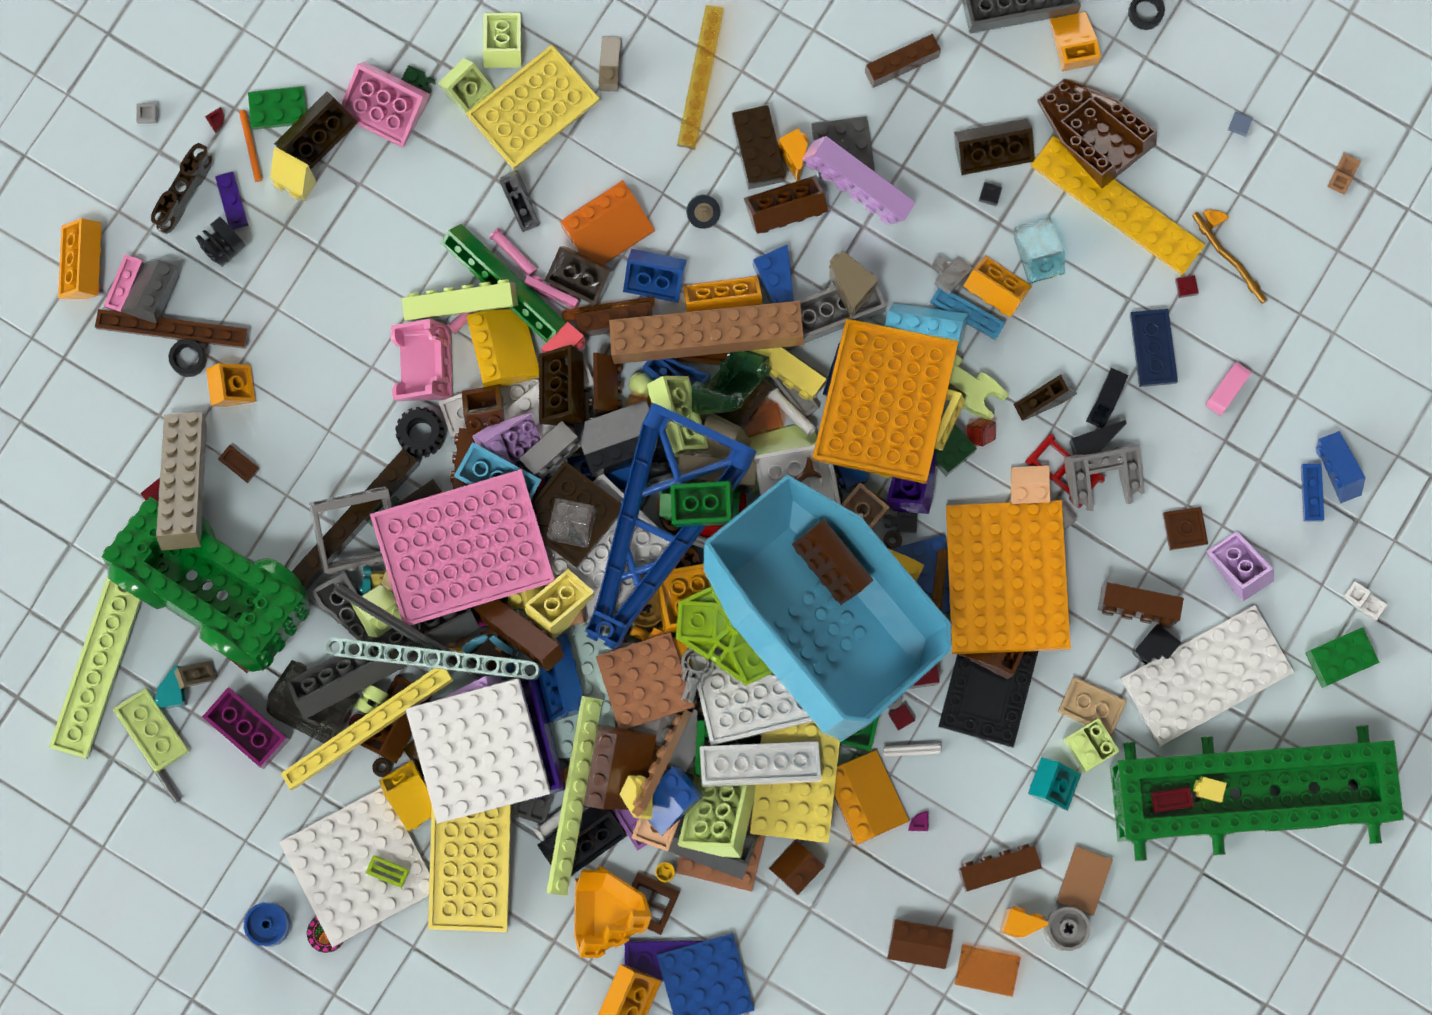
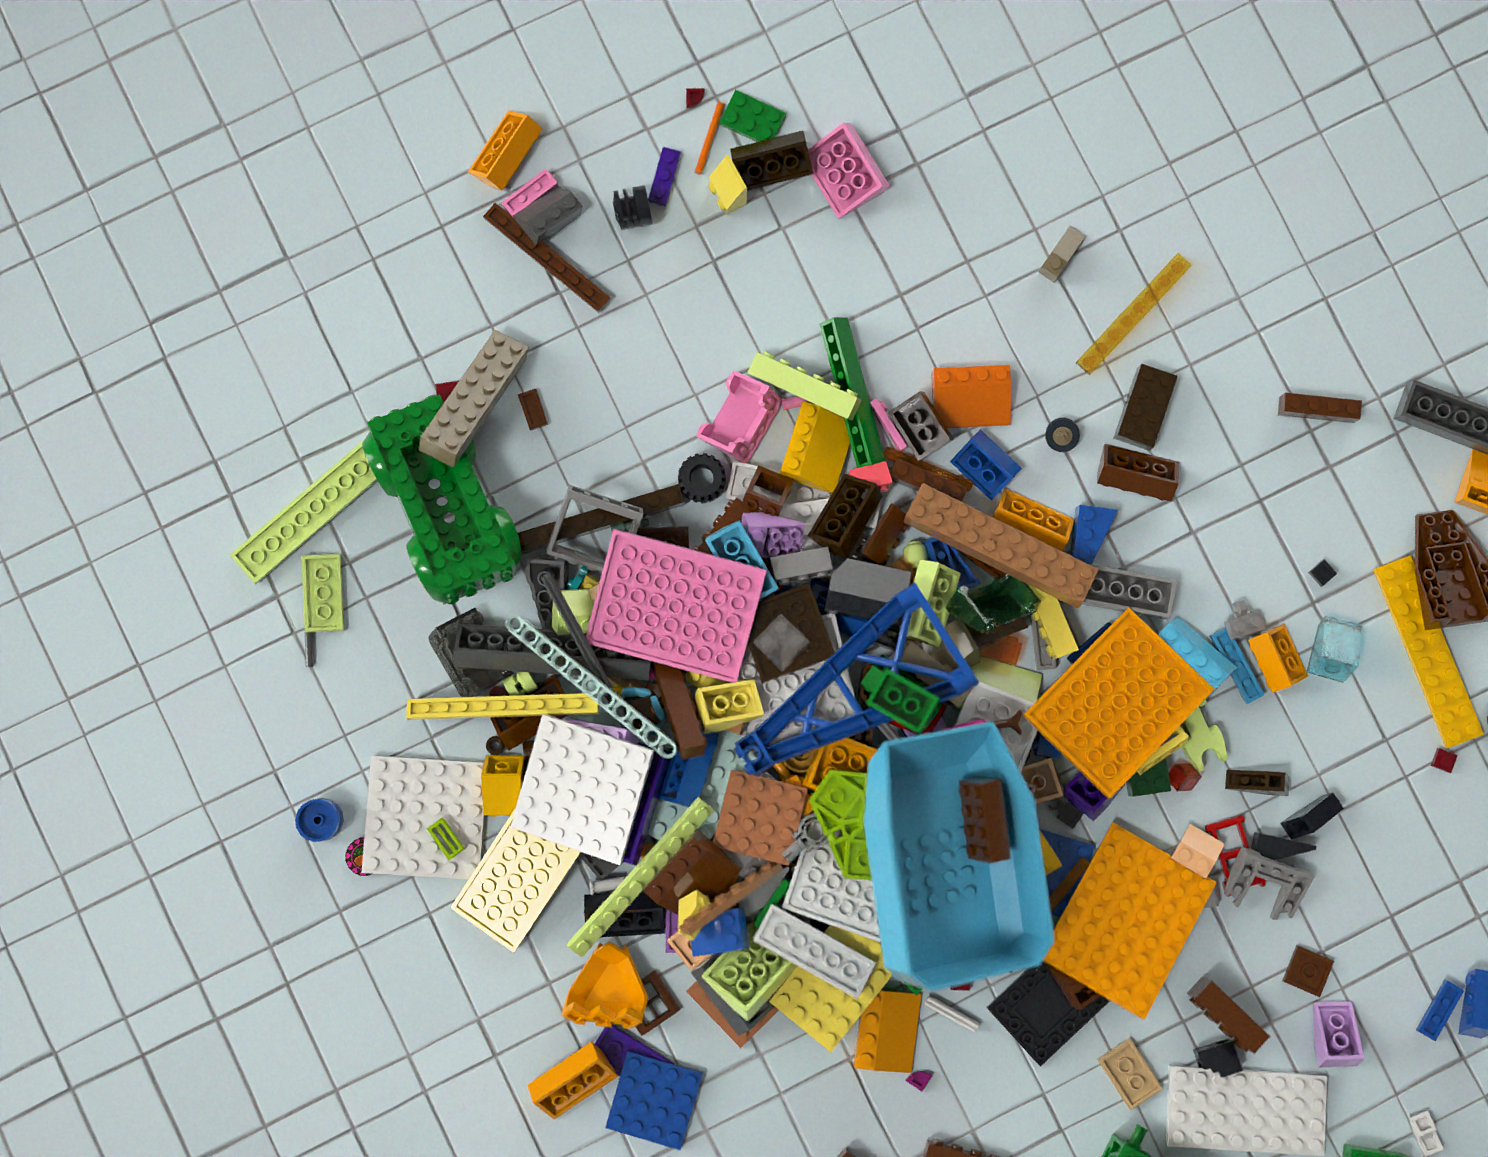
camera: 30 degrees right, 5 degrees up
light grey plate [136,103,157,124] -> none
dark brown piece [151,143,213,234] -> none
teal slope [155,665,186,709] -> none
black tyre [168,339,207,377] -> none
dark tan plate [174,661,216,689] -> none
magenta brick [202,687,290,769] -> none
light orange slope [206,363,256,407] -> none
dark green plate [401,65,436,93] -> none
yellowish green slope [438,58,494,113] -> none
light yellow plate [466,45,600,170] -> none
yellowish green slope [483,13,521,68] -> none
bright pink pin [489,228,537,277] -> none
black slope [499,170,540,233] -> none
yellow wheel [655,862,675,883] -> none
white pin [768,388,817,436] -> none
reddish brown slope [769,840,825,896] -> none
light orange slope [778,128,809,181] -> none
lavender brick [802,136,916,225] -> none
dark grey plate [811,116,875,179] -> none
dark tan slope [829,251,878,317] -> none
dark brown plate [883,530,902,549] -> none
dark brown slope [954,118,1035,175] -> none
teal slope [1028,757,1081,811] -> none
yellowish green slope [1063,718,1120,773] -> none
dark blue plate [1130,309,1178,387] -> none
bright pink beam [1205,362,1252,416] -> none

